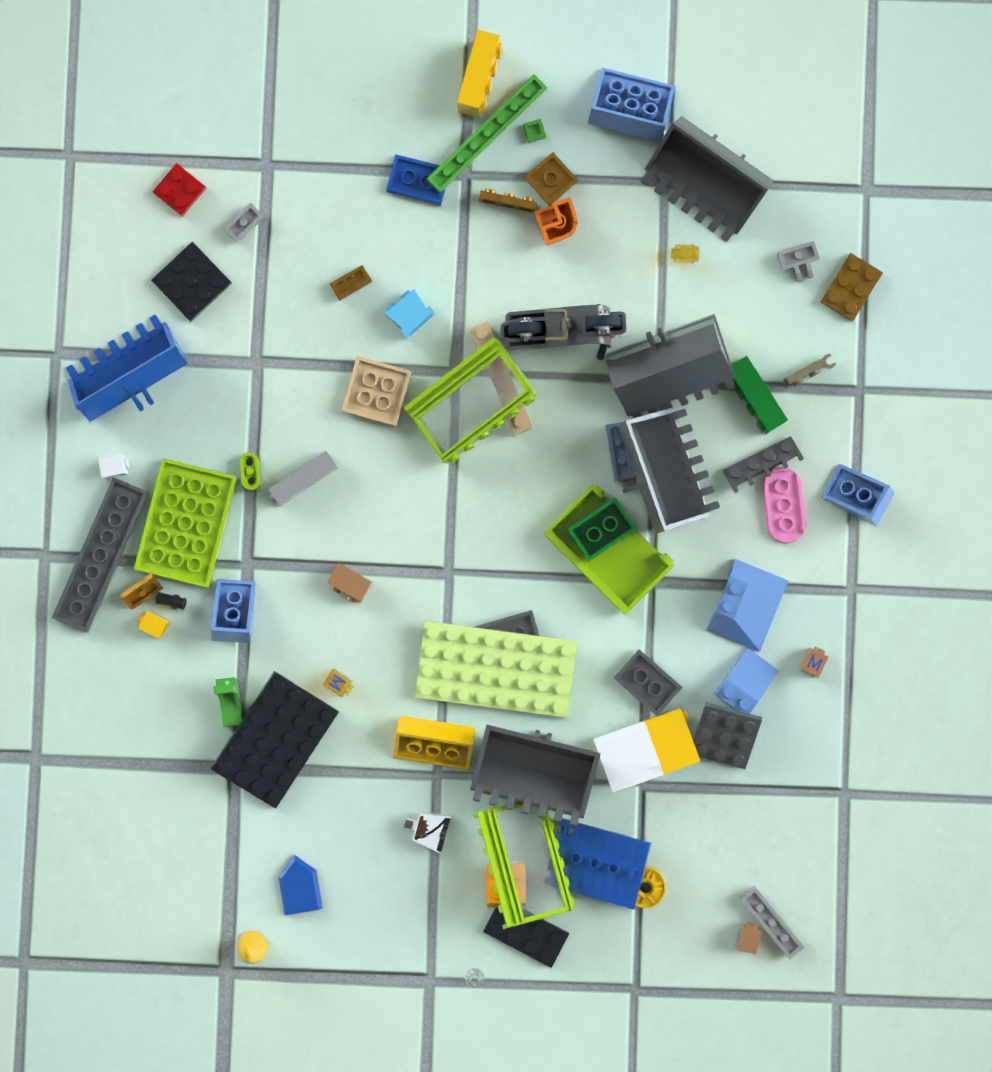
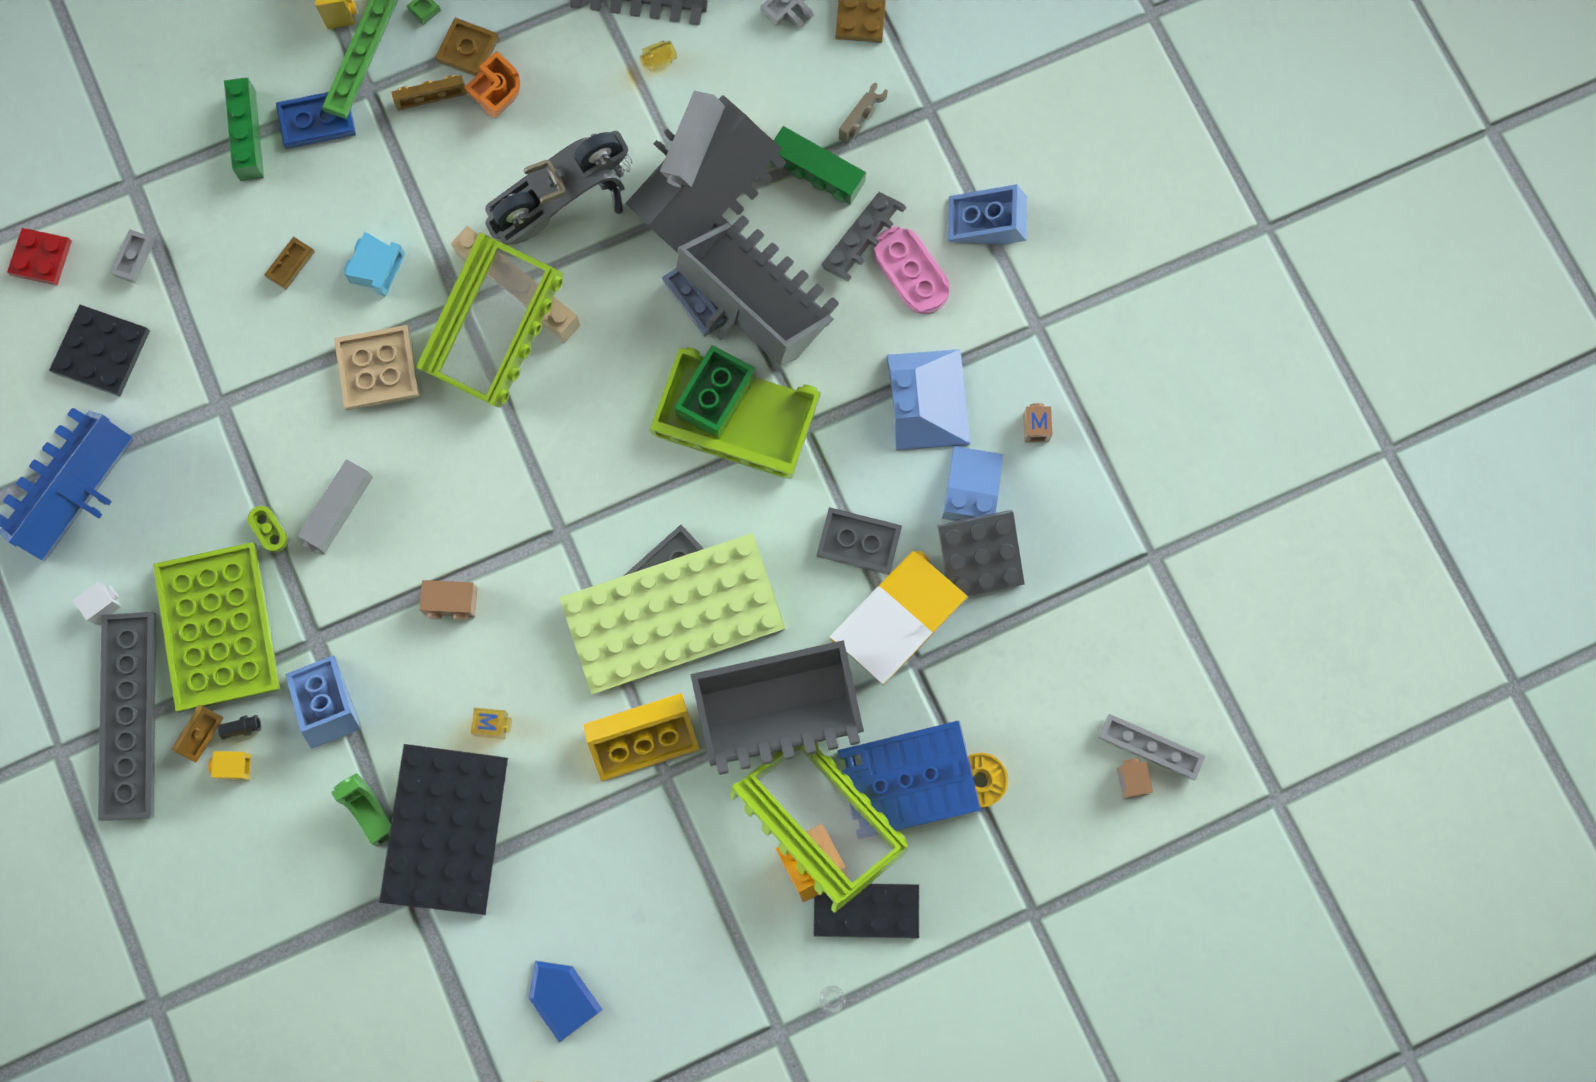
camera: 30 degrees left, 10 degrees down
torso [404,812,451,853] -> none
none -> green brick [224,77,264,181]
none -> light grey brick [660,91,725,187]

